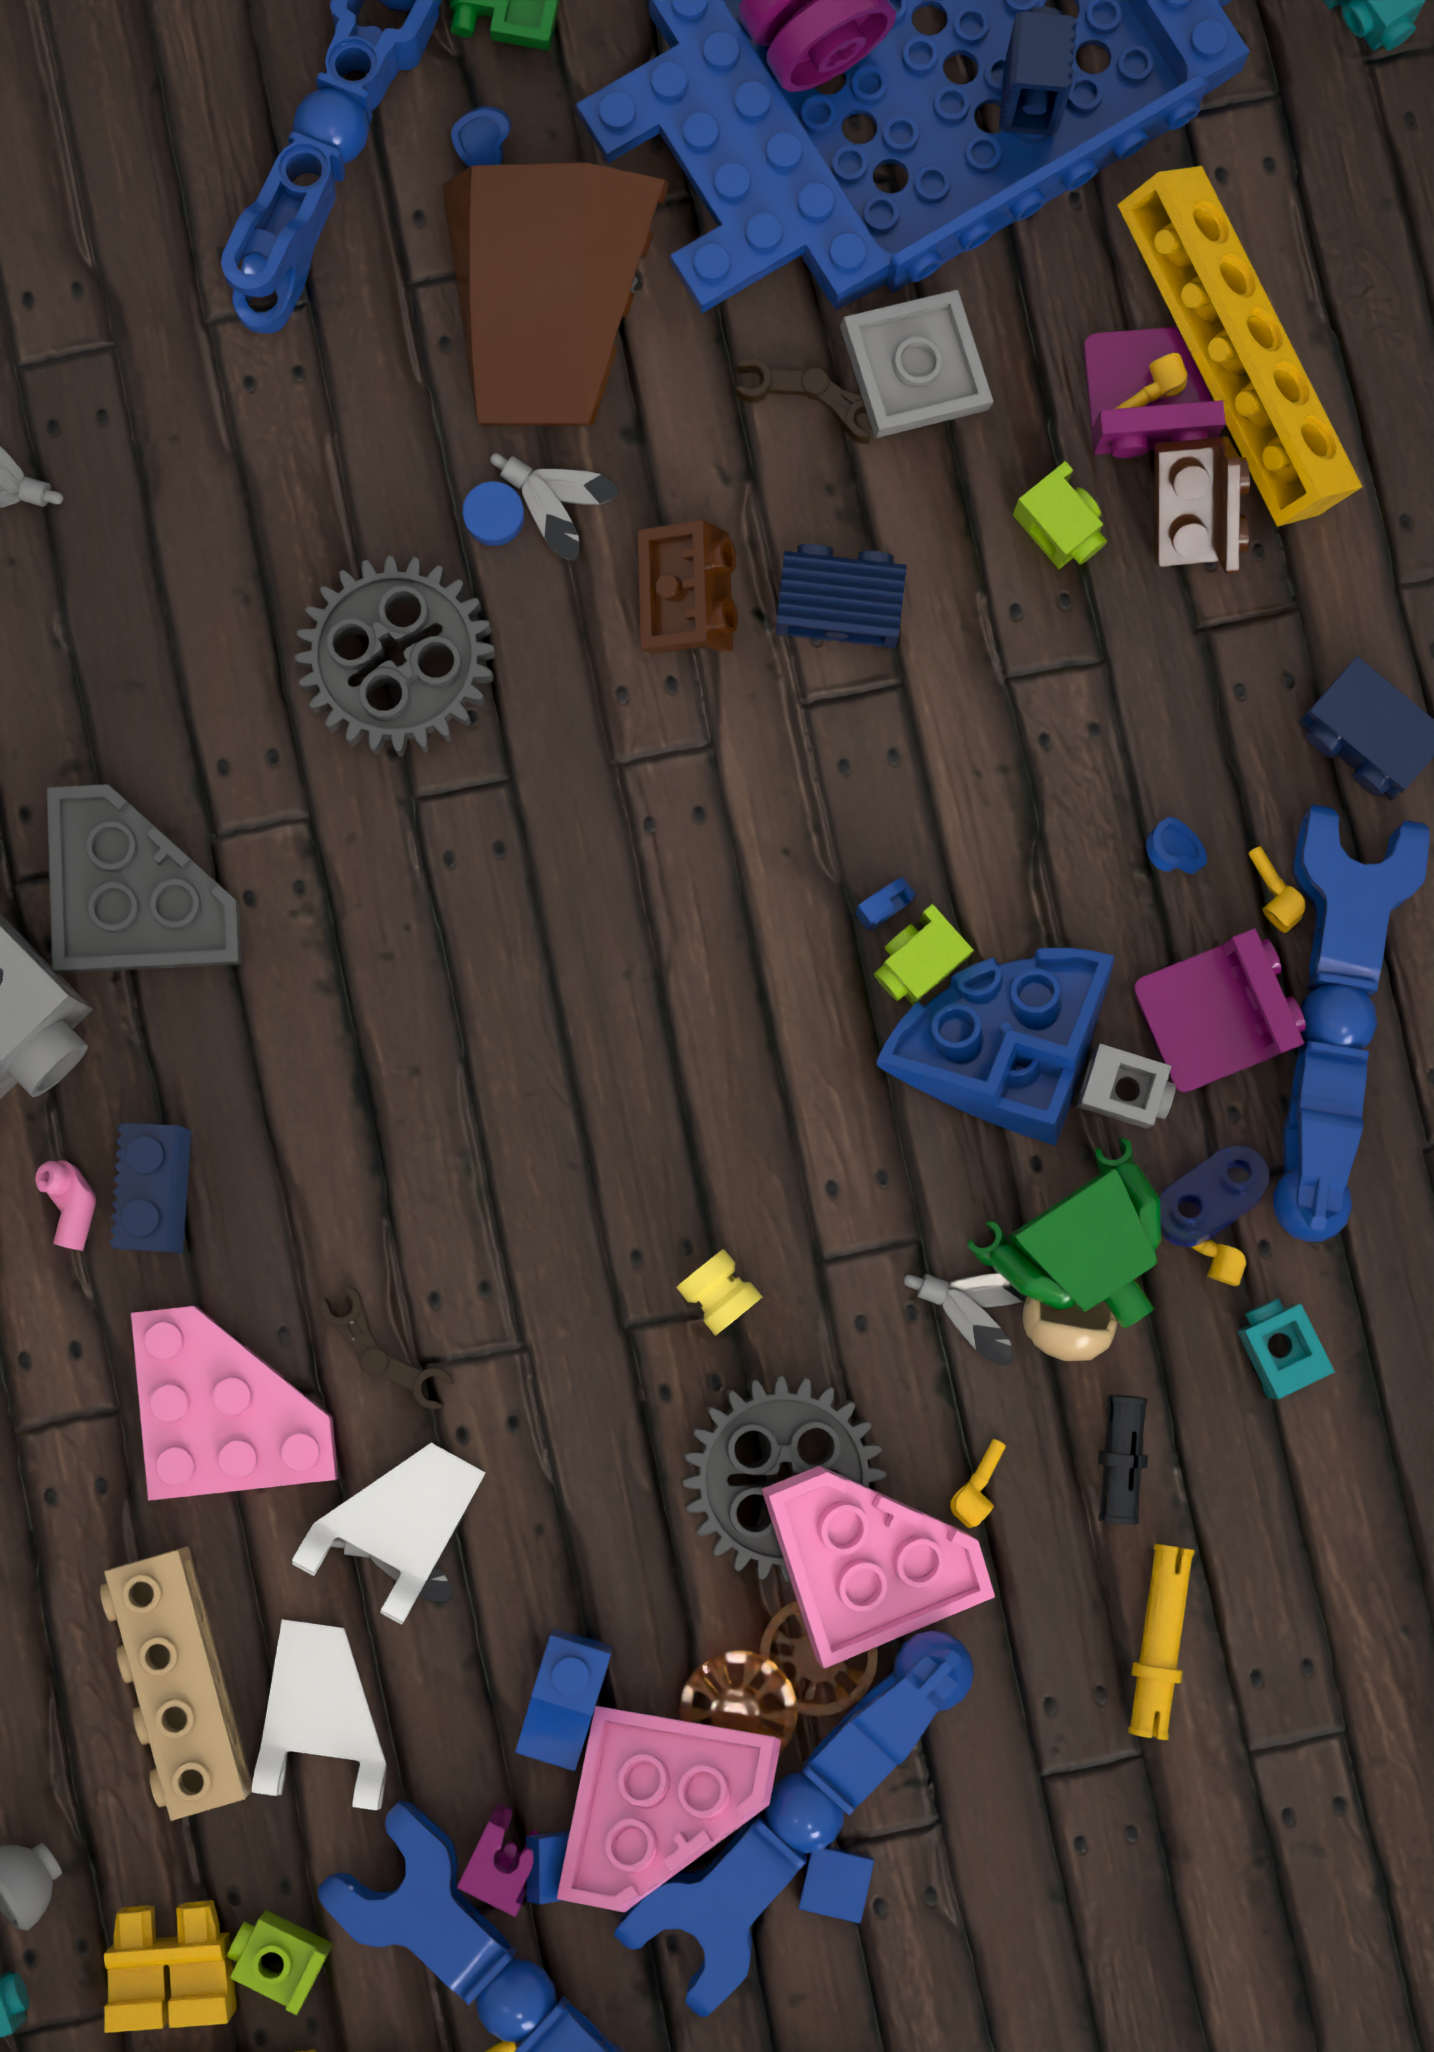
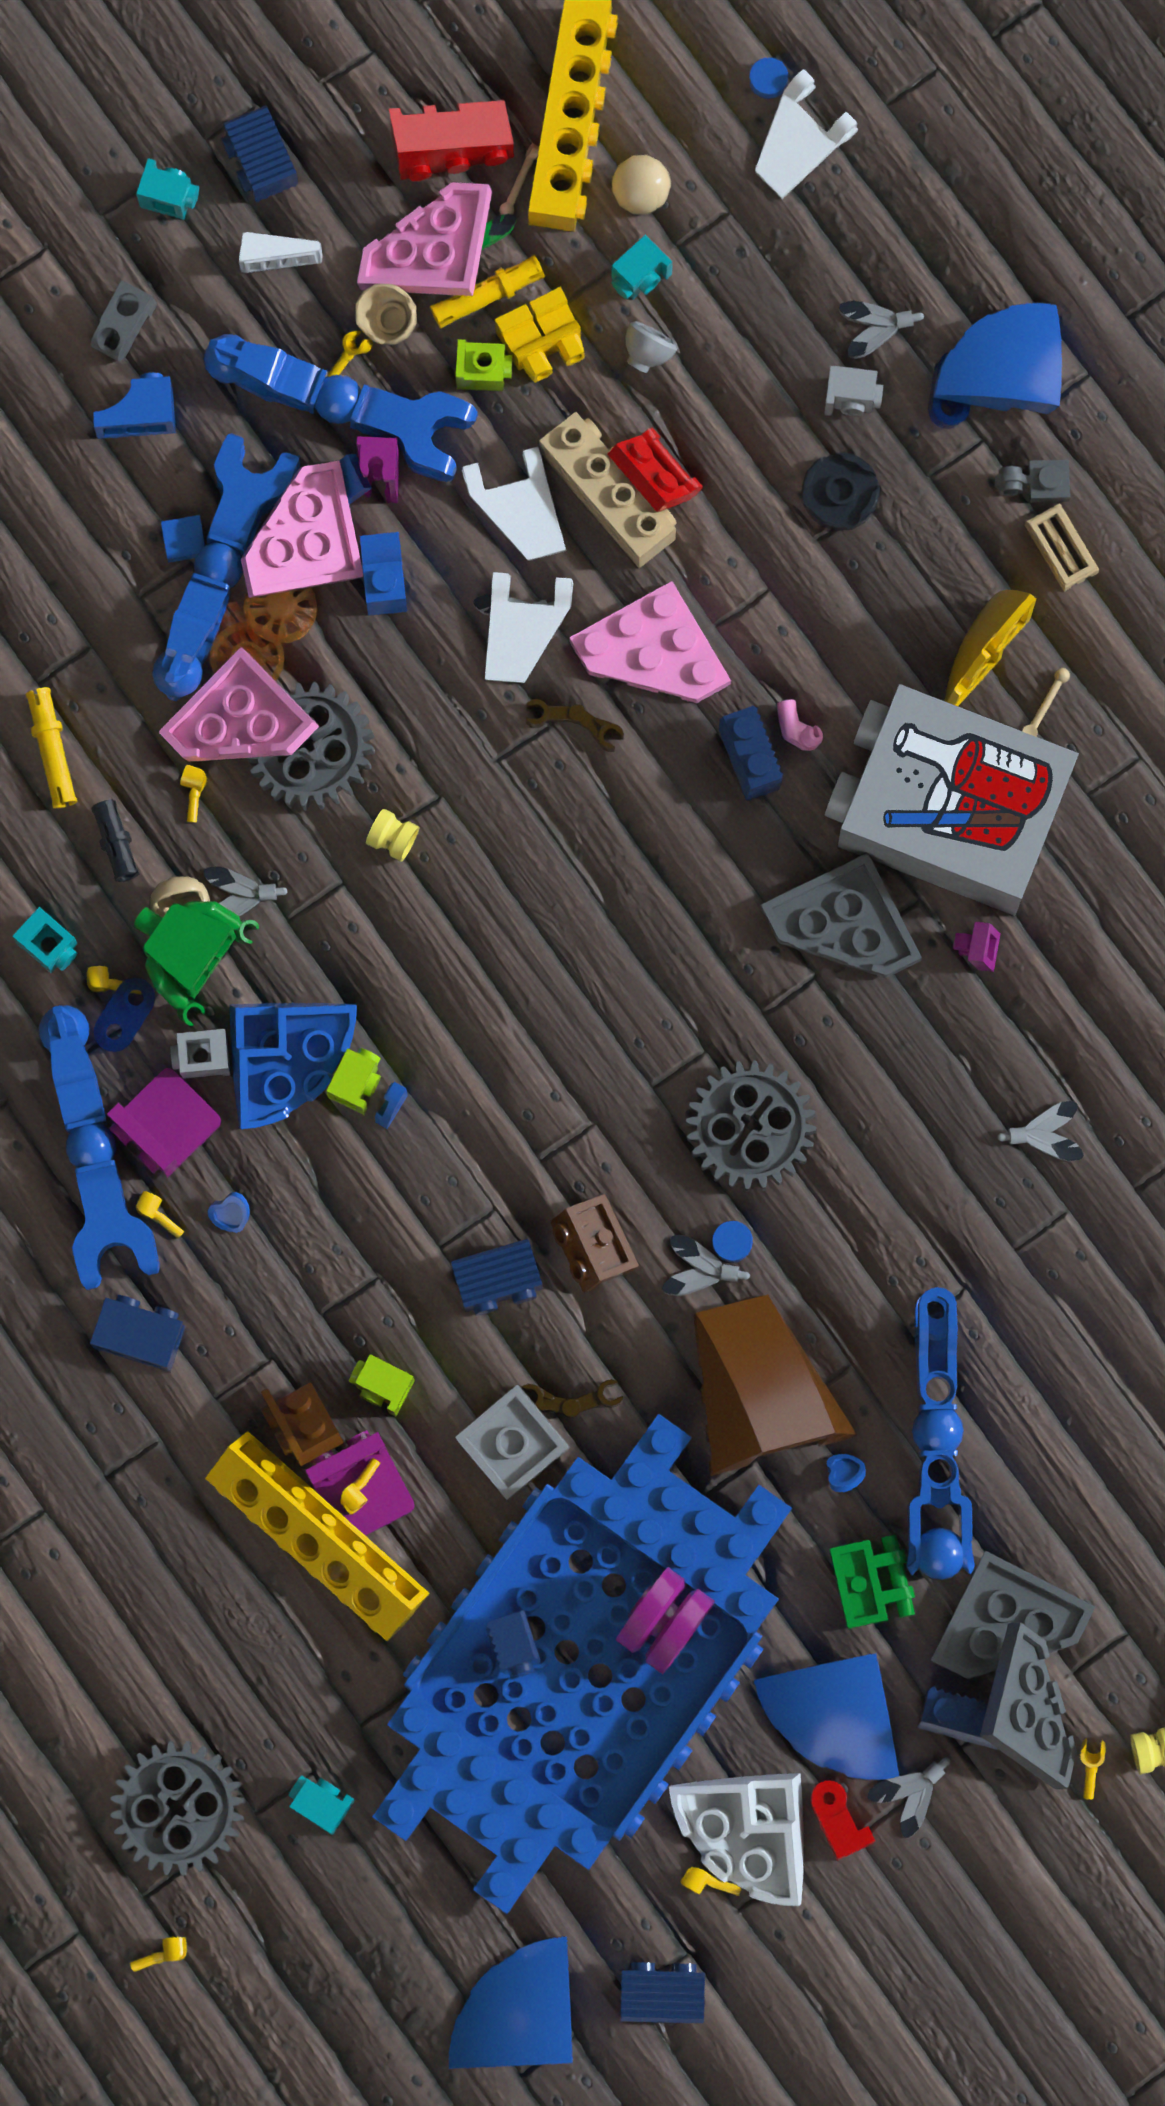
camera: 160 degrees right, 5 degrees down
none -> red plate [607,428,703,513]

